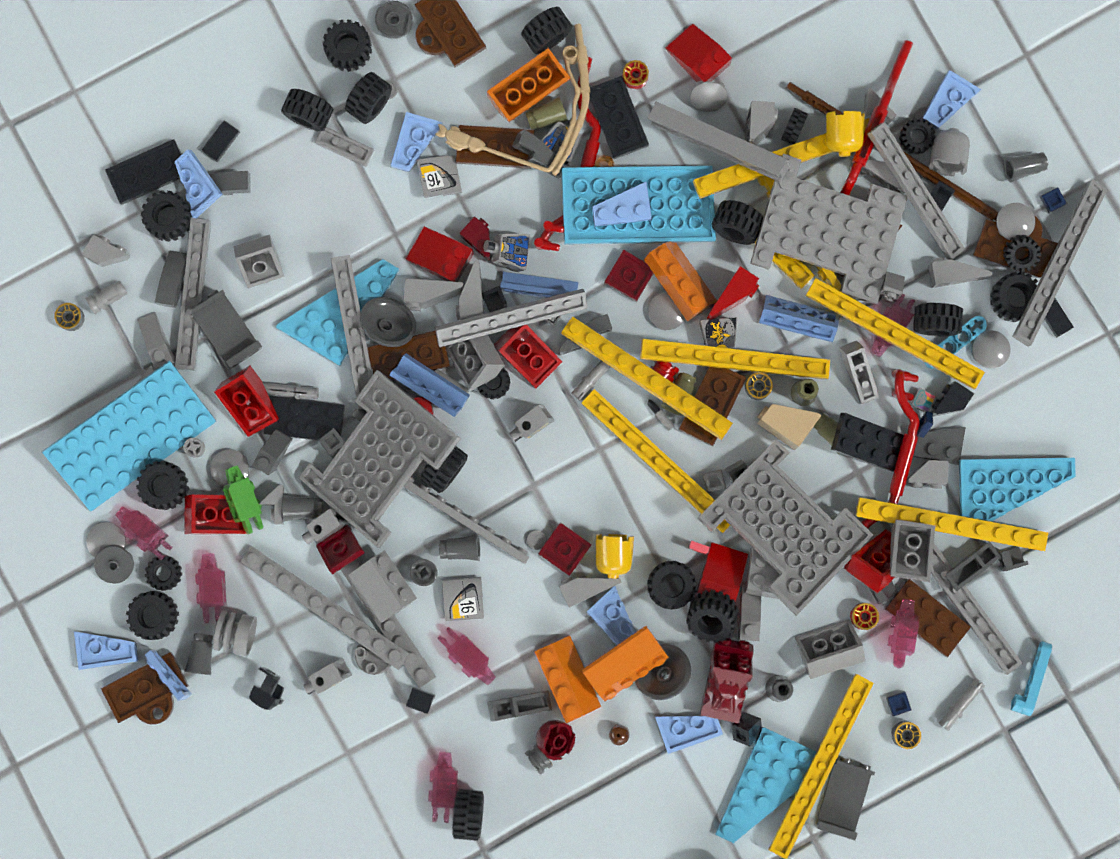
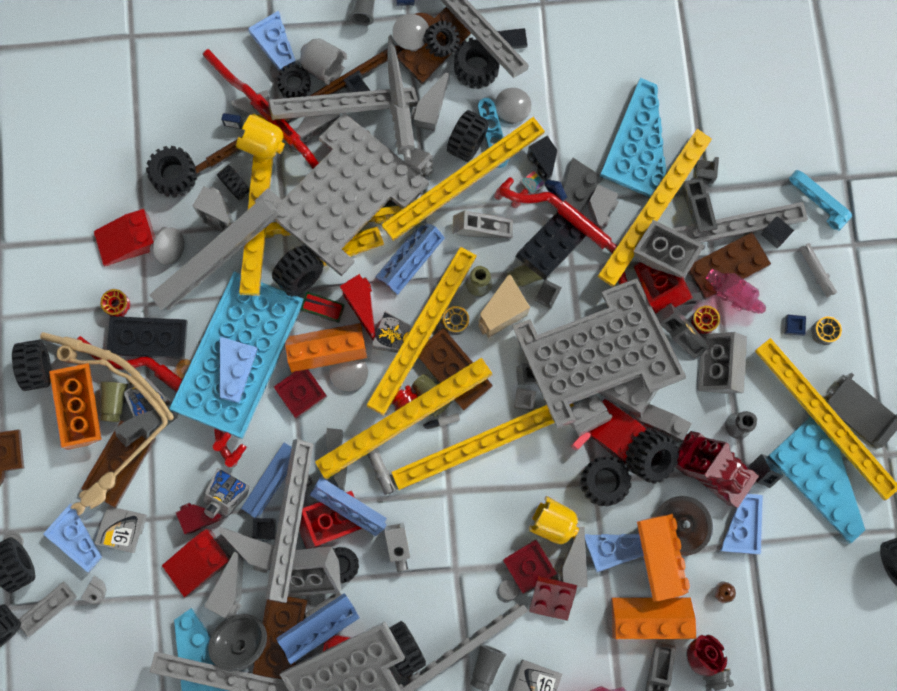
camera: 70 degrees left, 5 degrees down
clear pink hinge [870,293,915,358] -> none
none -> light grey piece [81,575,106,604]
none -> black tyre [146,146,197,198]
none -> dark blue tile [221,113,244,129]
none -> slope [300,292,345,323]
none -> medium blue fence [310,477,387,536]
none -> light grey piece [388,34,415,161]
none -> dark red plate [529,576,577,621]
none -> dark grey panel [534,280,562,309]
none -> light grey plate [570,395,612,436]
none -> dark grey slope [655,303,710,359]
none -> black panel [761,216,794,249]

